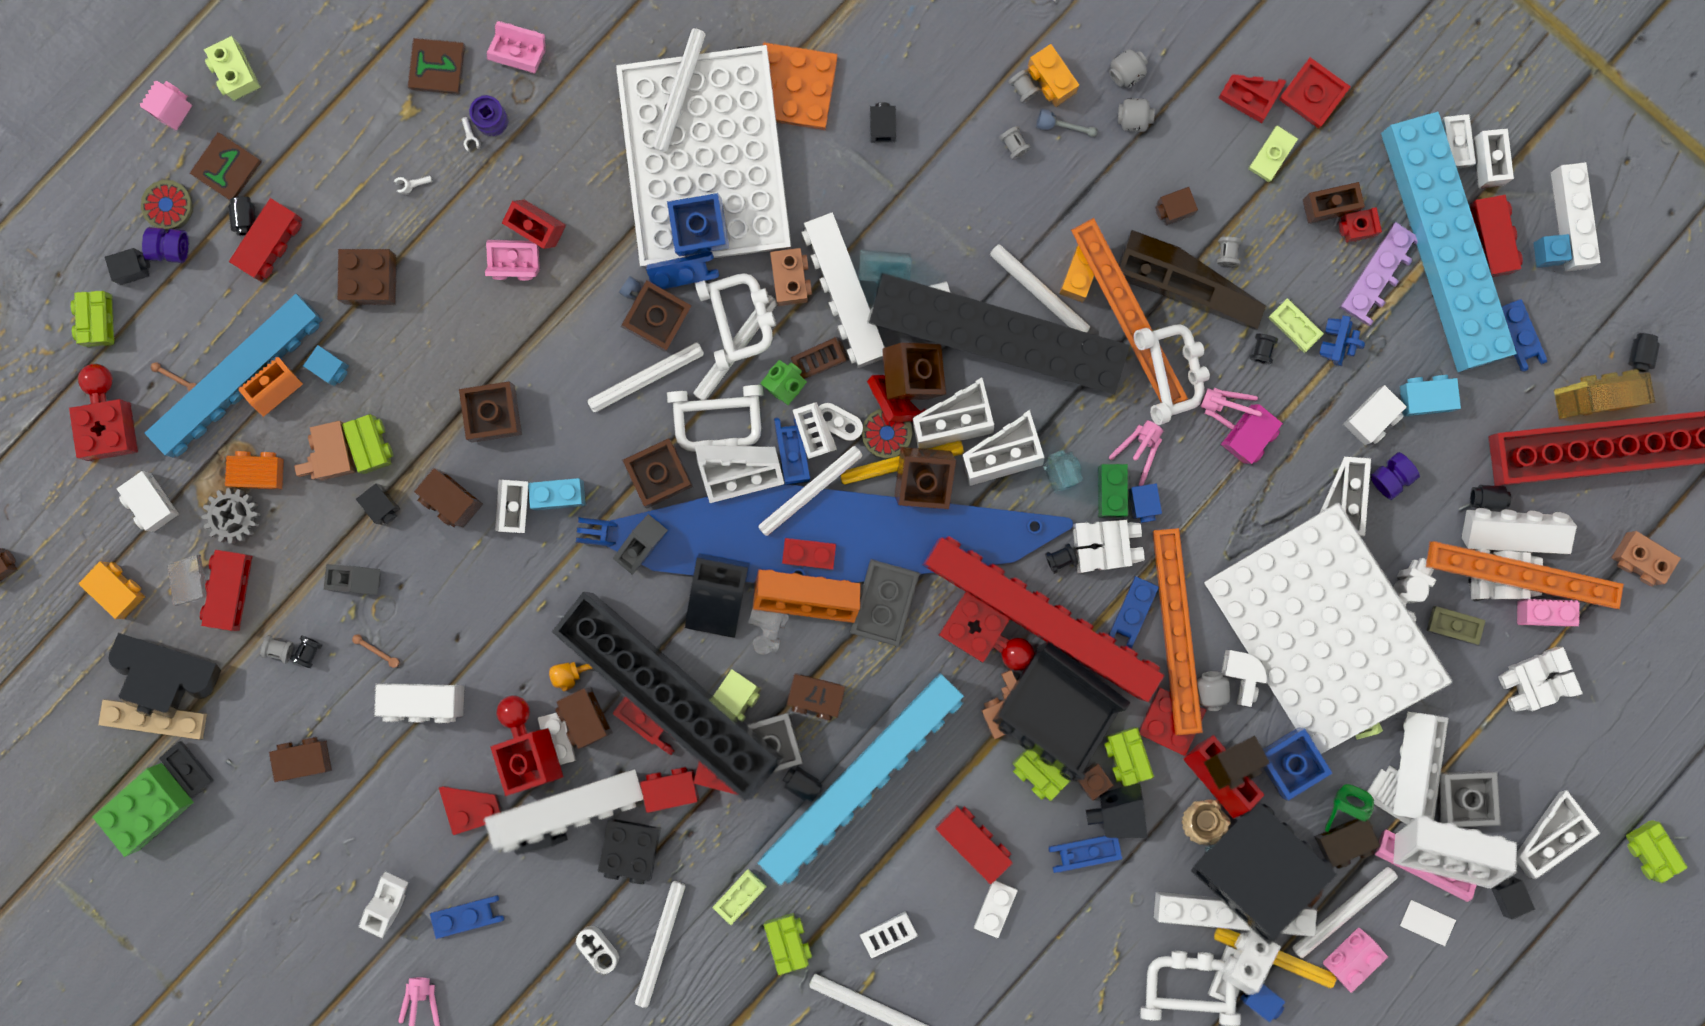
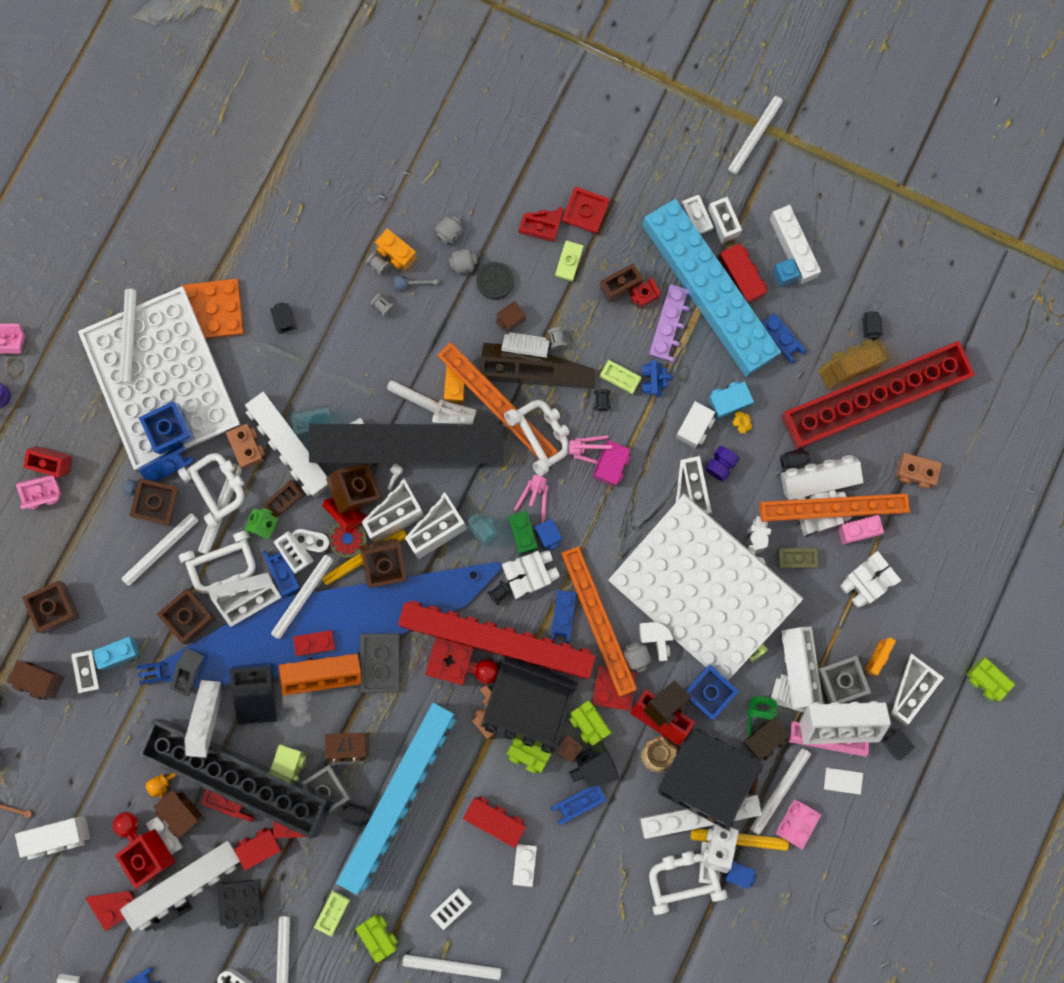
camera: 20 degrees left, 5 degrees down
none -> white brick [185,680,222,757]
none -> white hand [387,463,403,491]
none -> white wing [432,400,477,425]
none -> pearl dark grey tile [476,262,514,300]
none -> white window [501,332,549,358]
none -> white axle [728,96,783,174]
none -> yellow plant [732,411,752,434]
none -> light orange plate [863,638,896,677]

